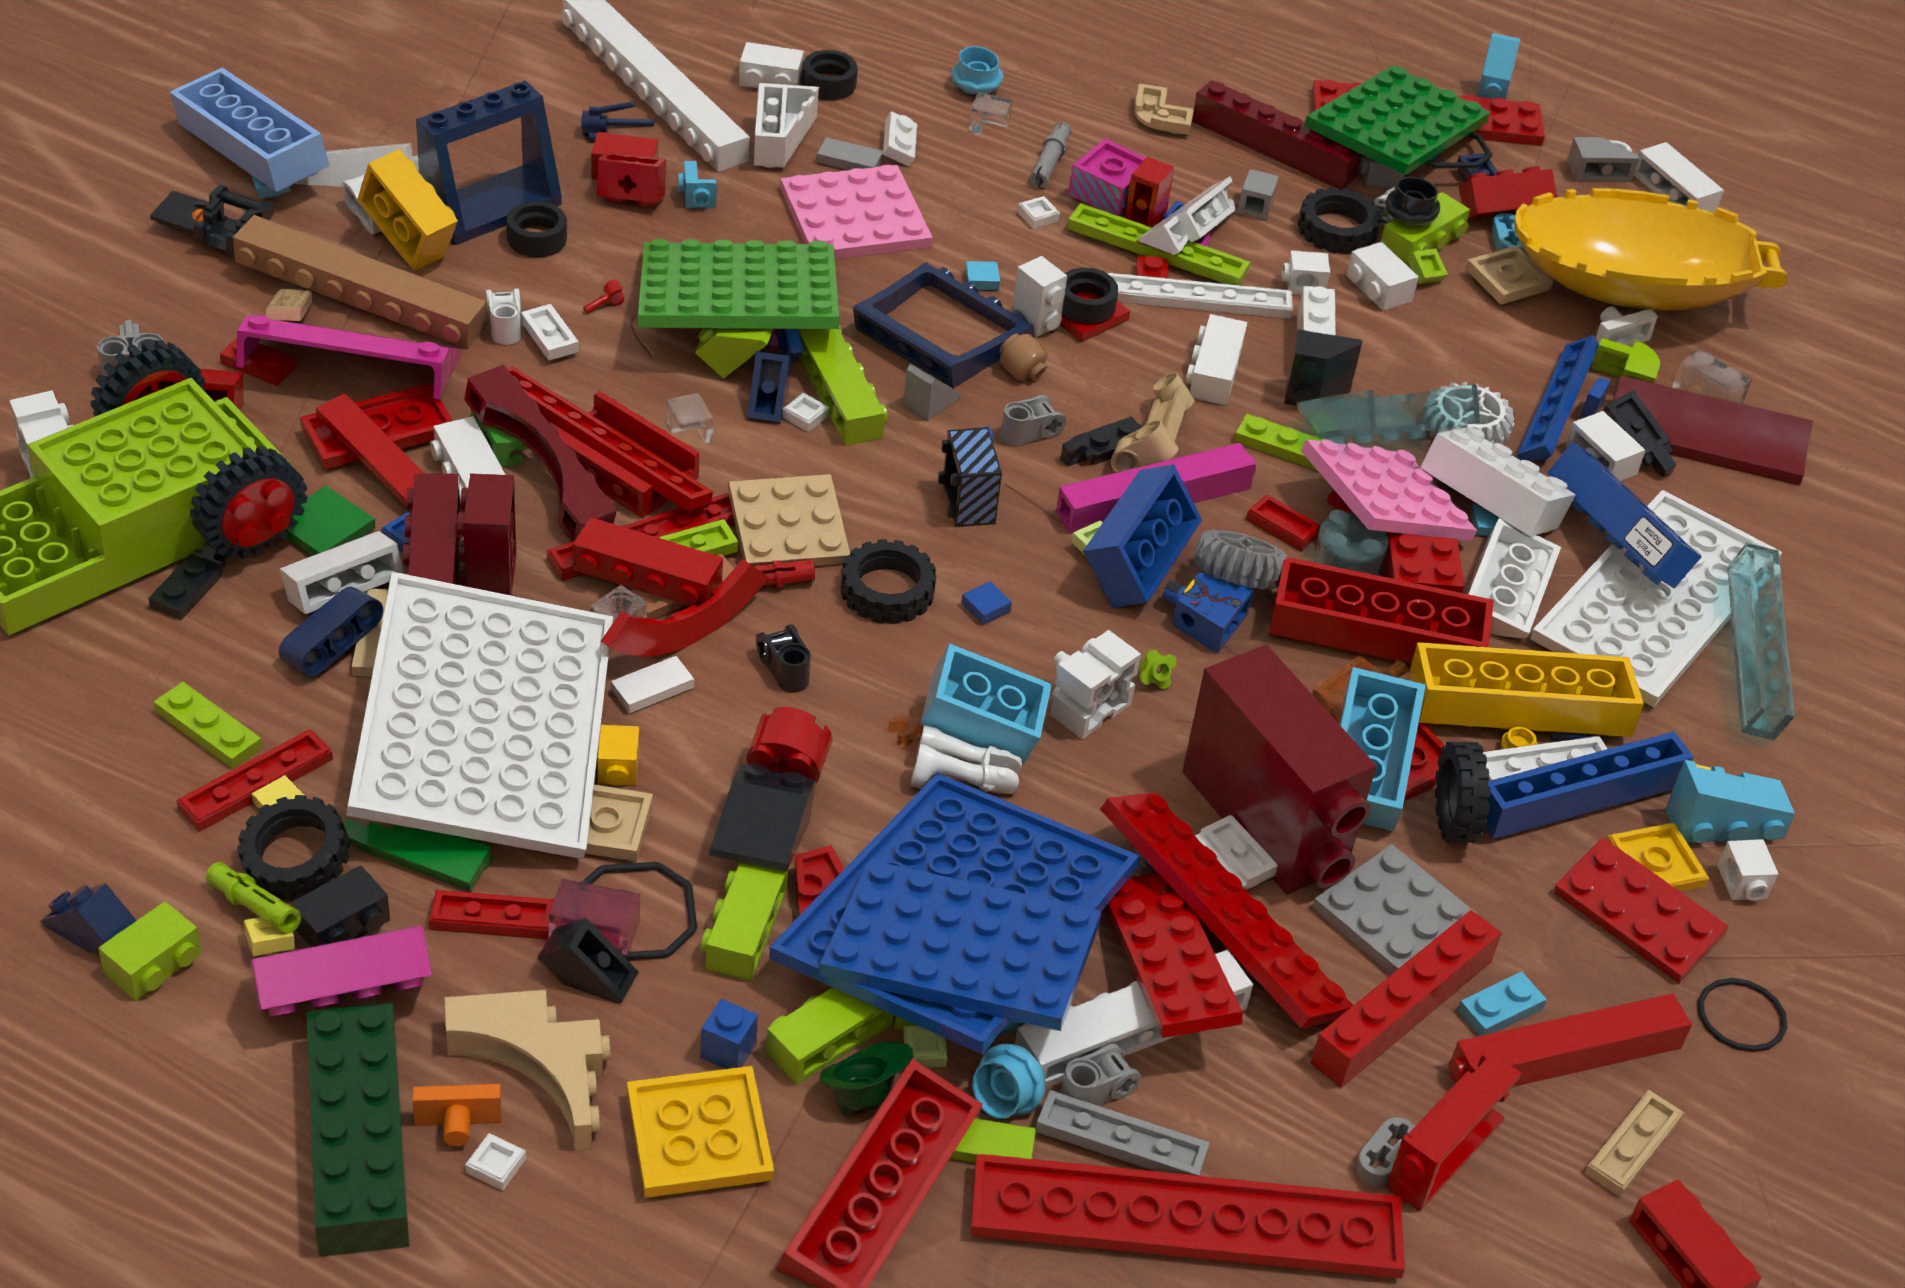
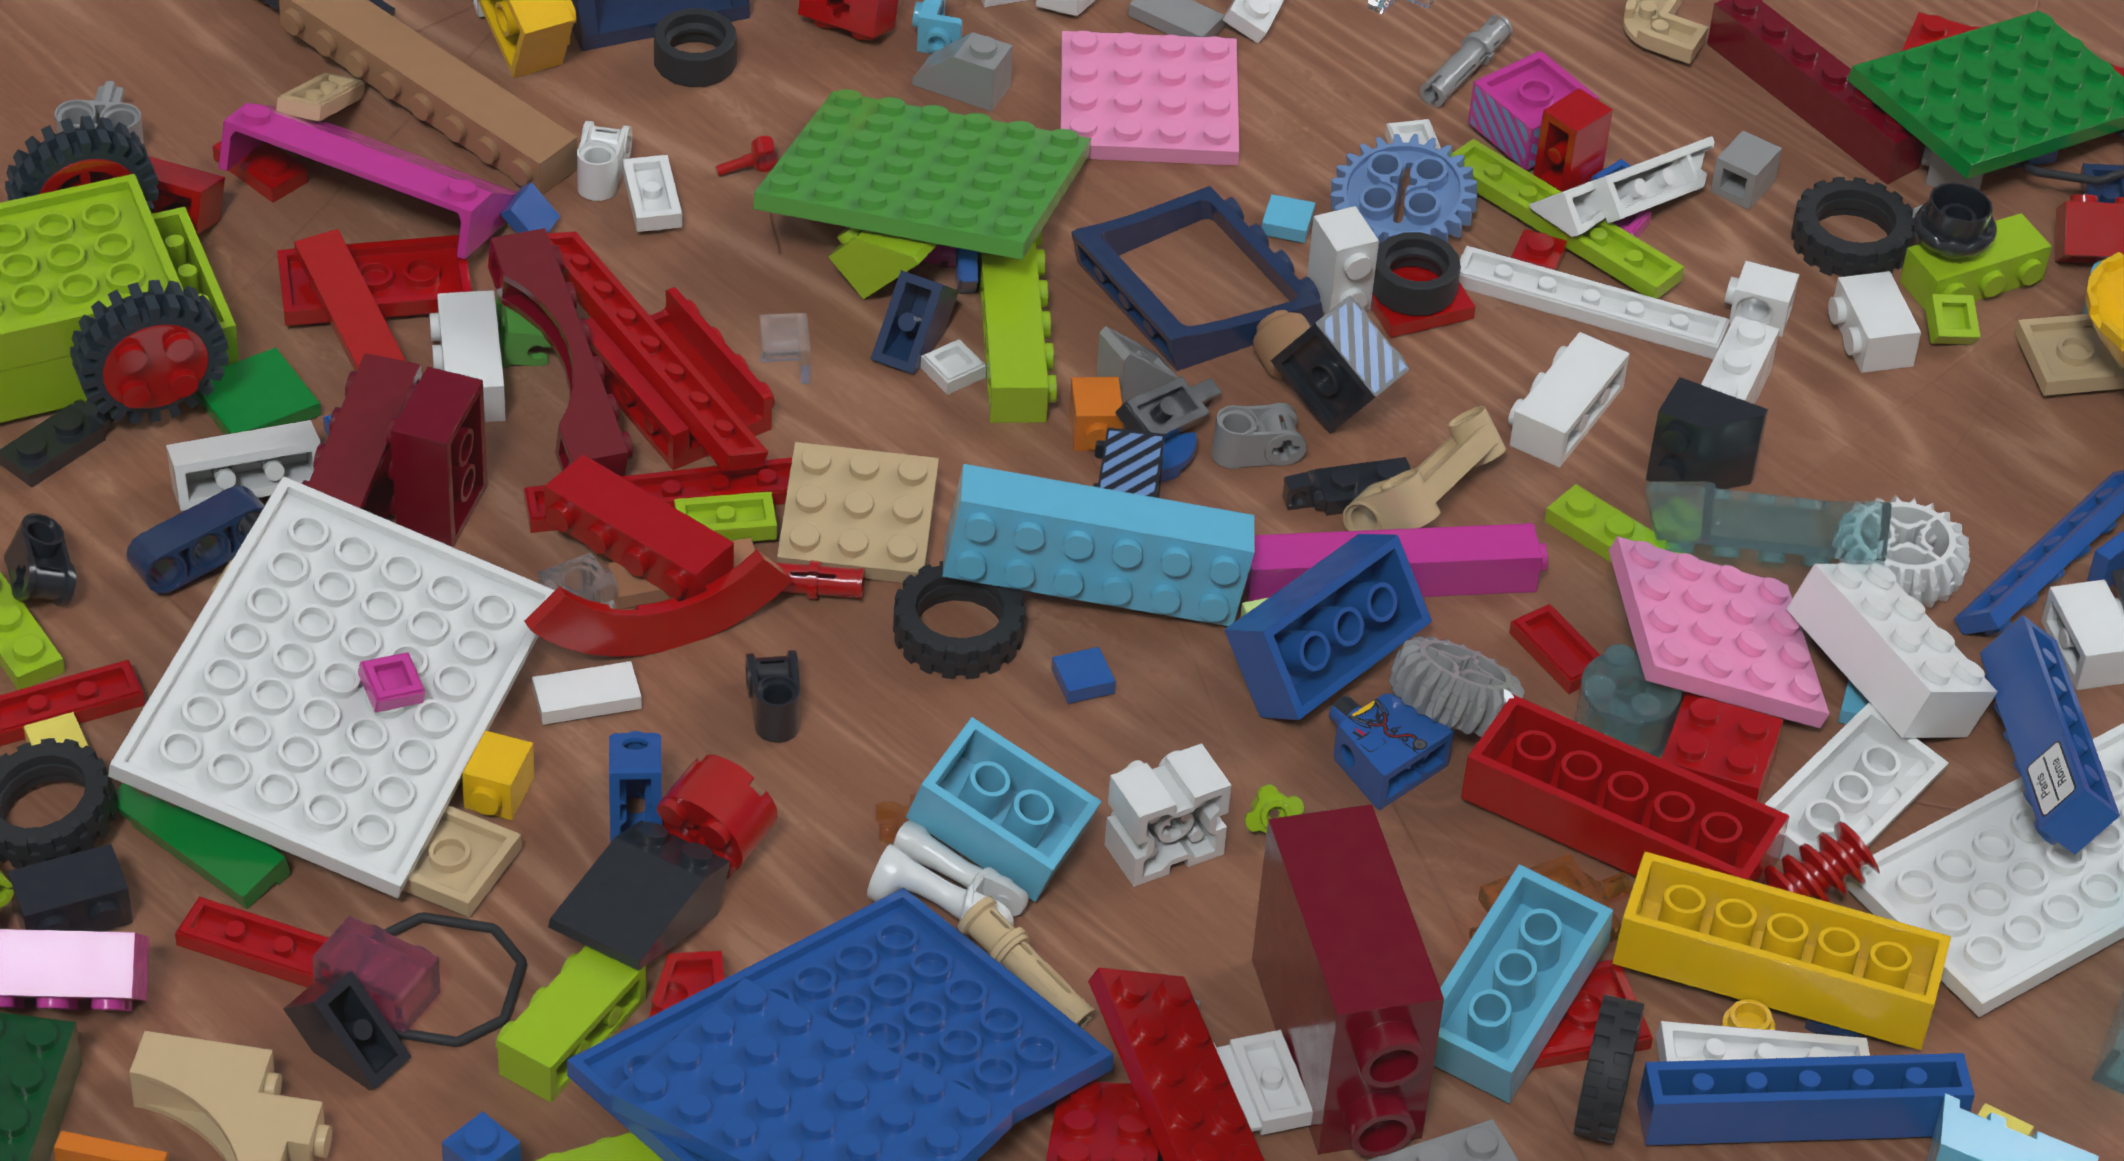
camera: 20 degrees right, 0 degrees up
none -> black piece [4,513,76,607]
none -> dark pink tile [358,652,425,713]
none -> blue tile [500,182,560,233]
none -> blue torso [609,731,662,843]
none -> light grey slope [912,32,1013,112]
none -> medium azure brick [942,464,1255,626]
none -> tan pin [957,896,1096,1029]
none -> orange brick [1069,376,1123,451]
none -> black hinge [1115,376,1222,440]
none -> black container [1270,295,1410,434]
none -> medium blue gear [1330,134,1477,244]
none -> red piece [1764,821,1880,903]

